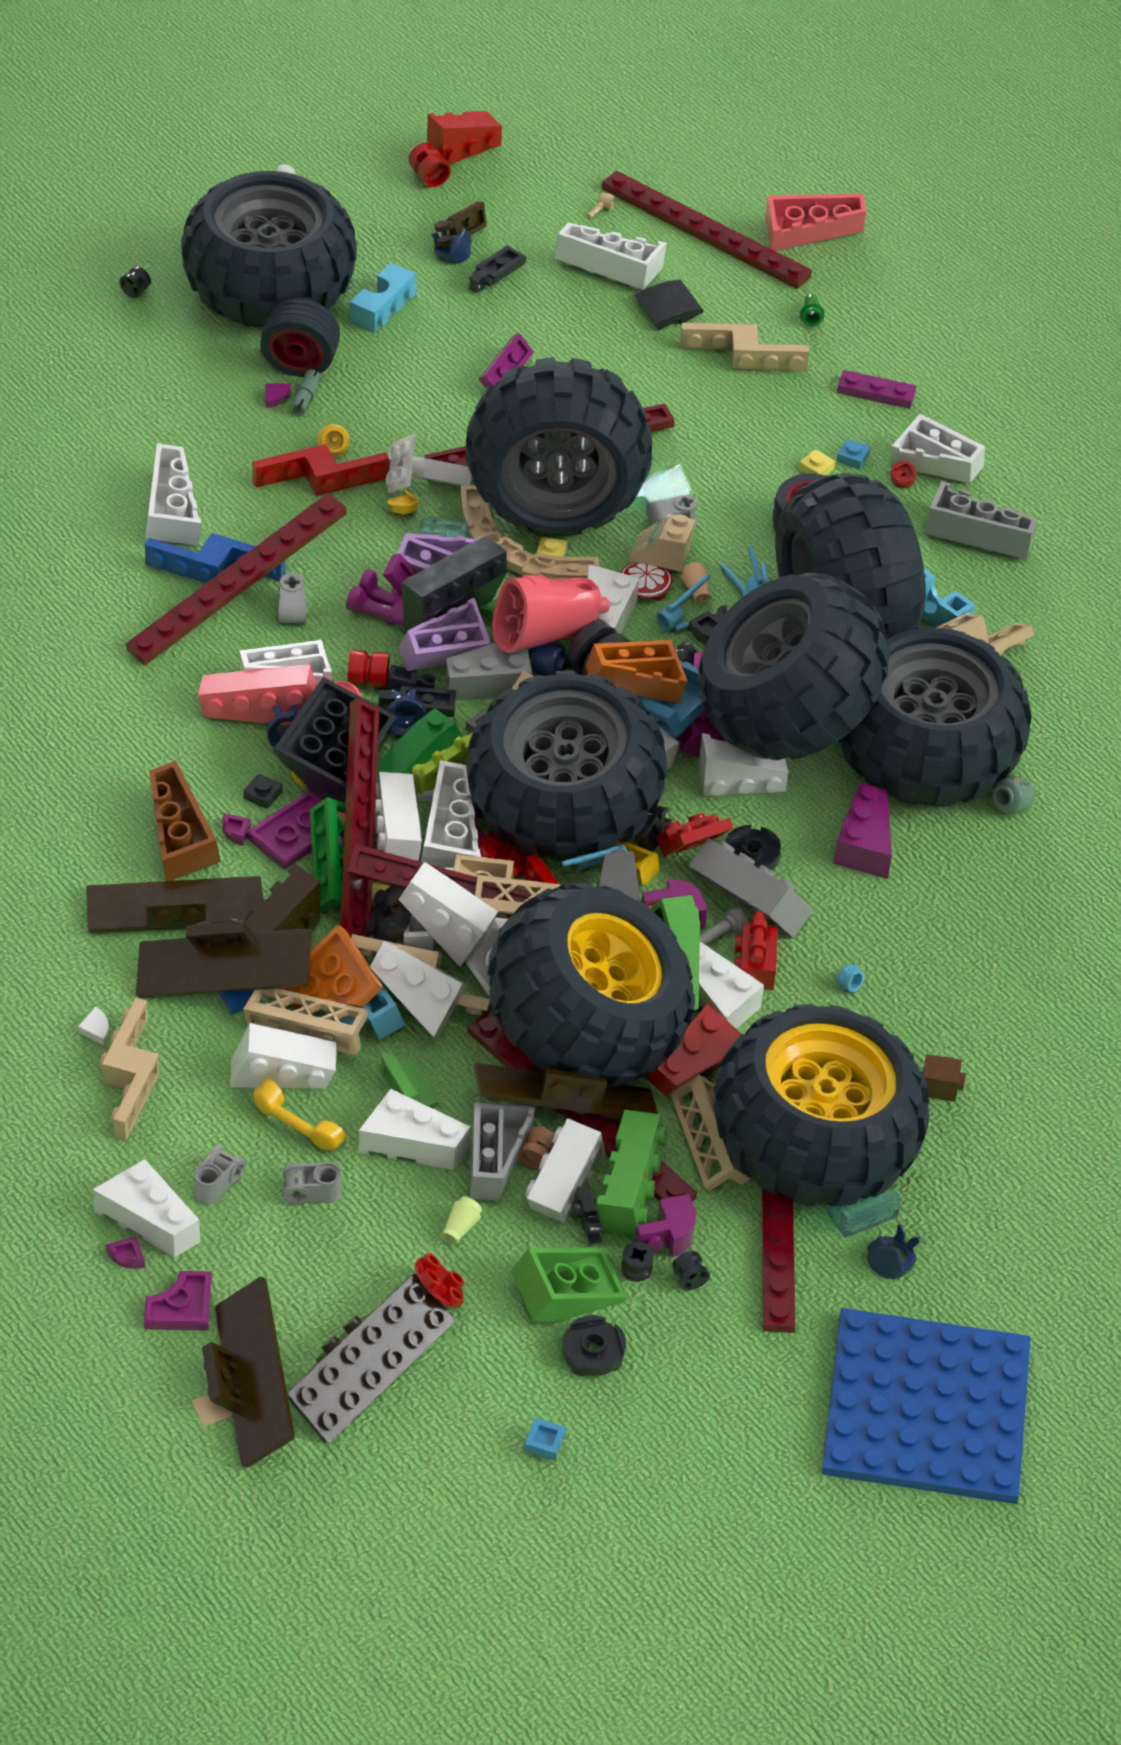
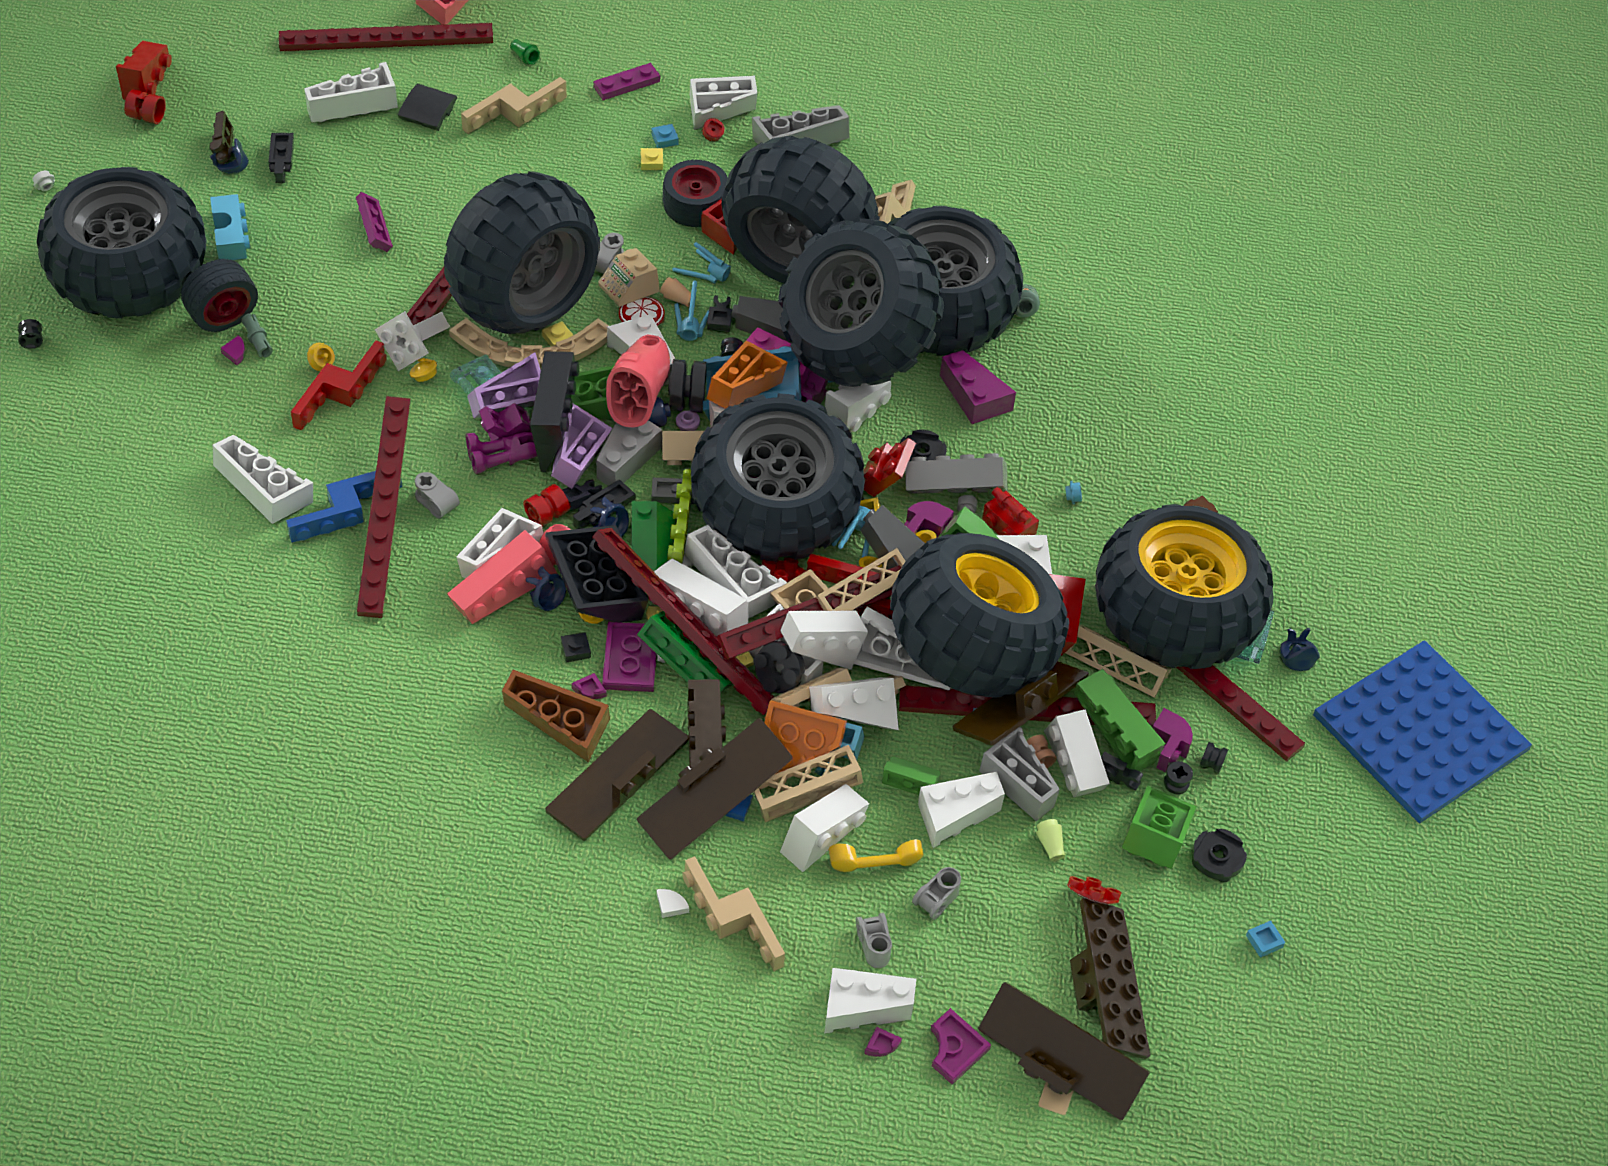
camera: 45 degrees left, 5 degrees up
tan hand [587,193,615,219] -> none

